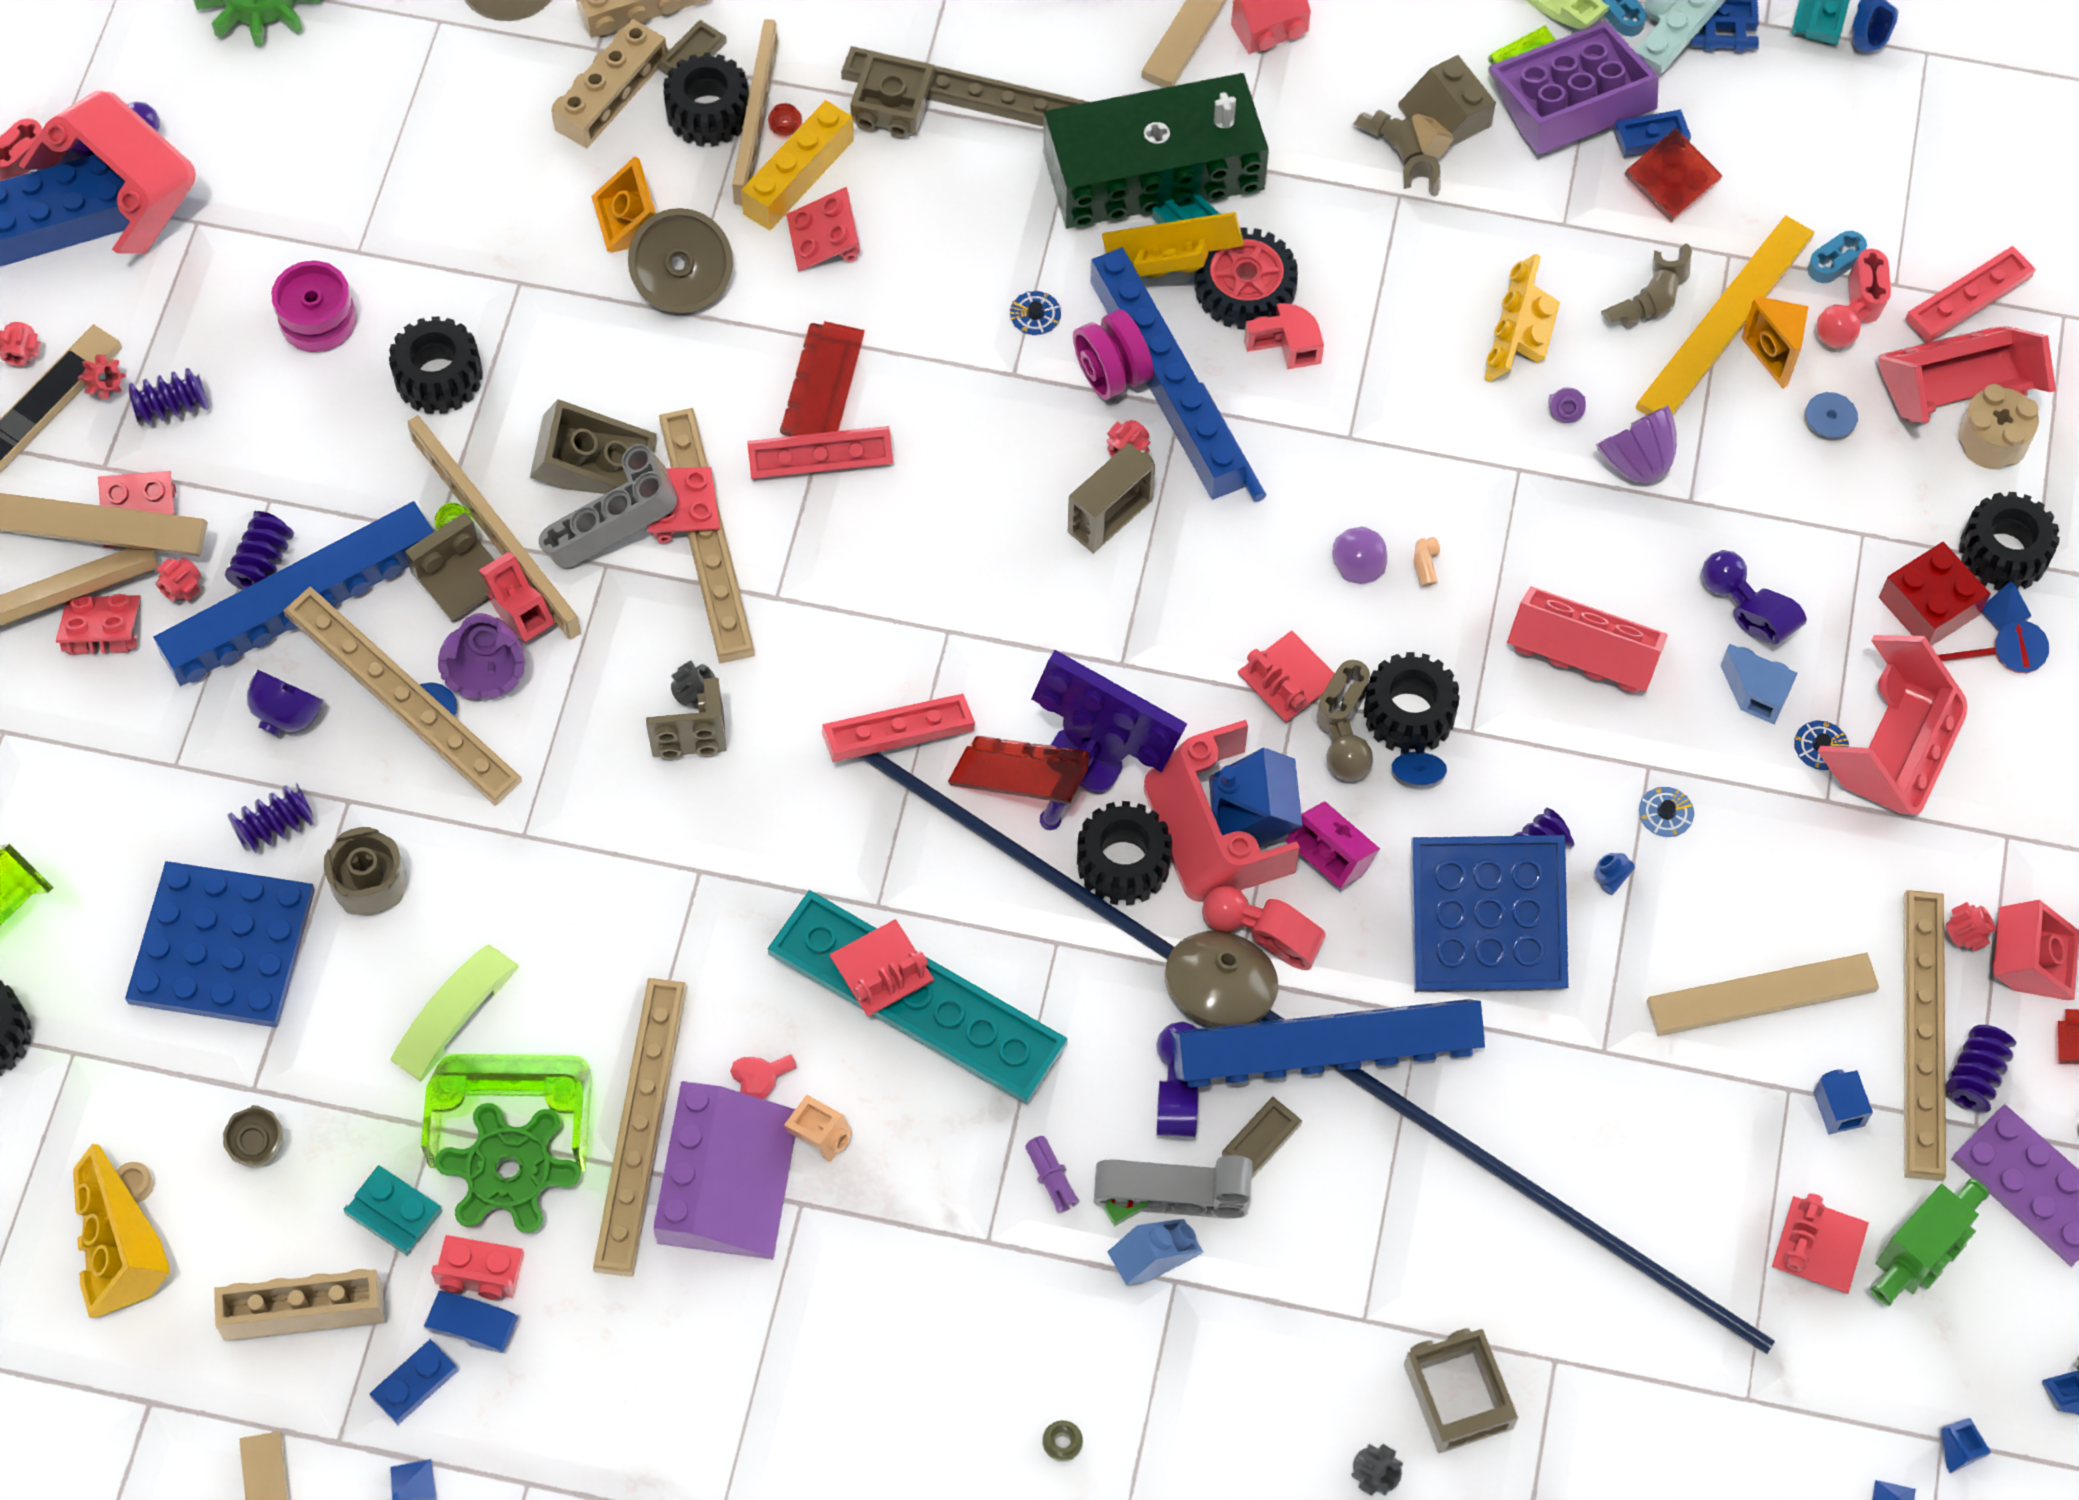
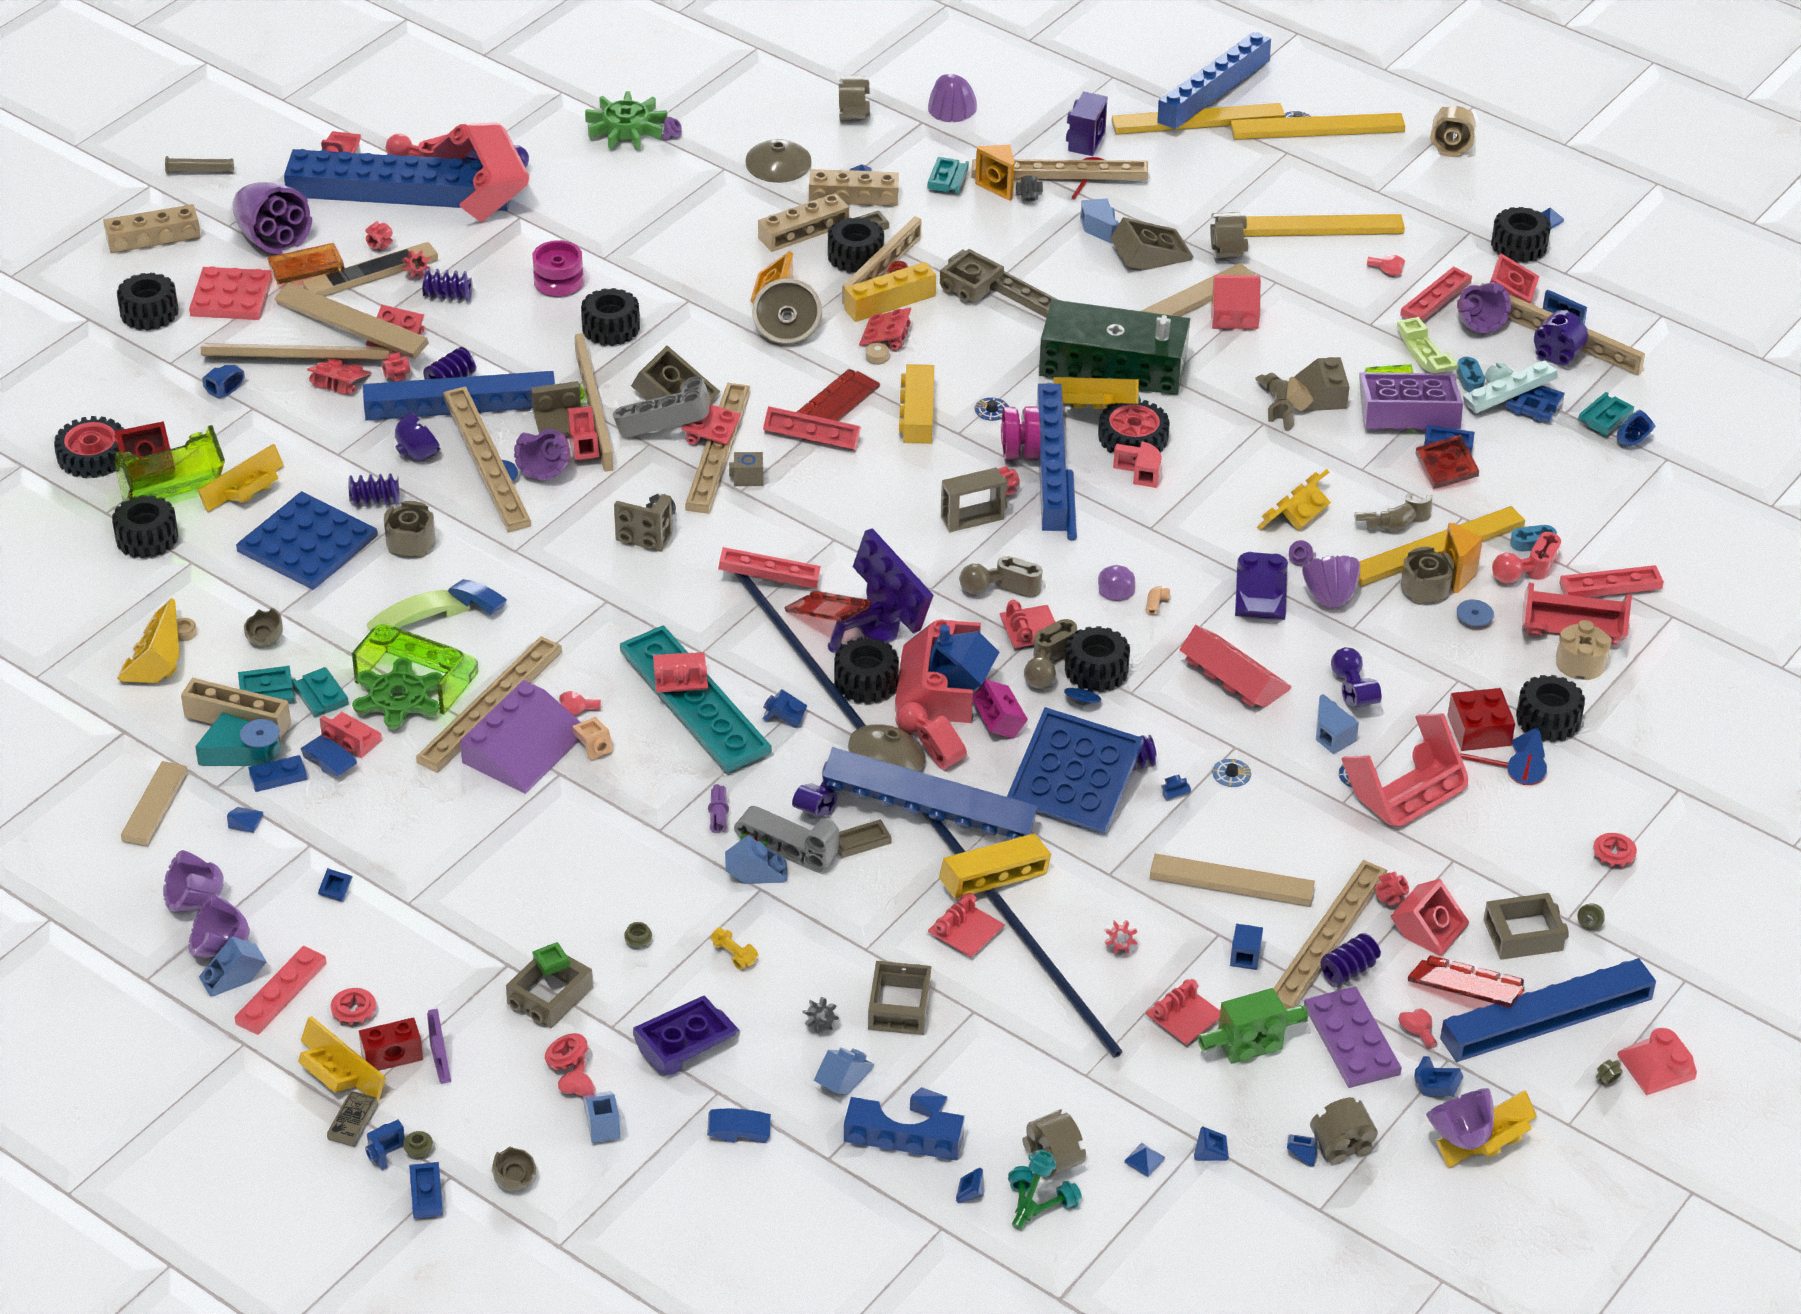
camera: 25 degrees right, 20 degrees down
none -> teal slope [195,712,281,766]
none -> yellow bracket [197,444,284,512]
none -> teal plate [238,665,295,703]
none -> medium blue piece [240,719,280,747]
none -> blue slope [448,579,507,615]
none -> yellow bar [710,927,759,970]
none -> dark tan brick [729,452,763,486]
none -> blue bracket [762,689,807,728]
none -> tan tile [866,343,889,364]
none -> yellow brick [899,364,935,444]
none -> coral hinge [928,893,1005,958]
none -> yellow brick [939,833,1052,899]
none -> dark tan beam [959,556,1043,597]
none -> coral gear [1104,920,1138,954]
none -> dark purple slope [1235,552,1288,620]
none -> dark tan brick [1401,547,1454,605]

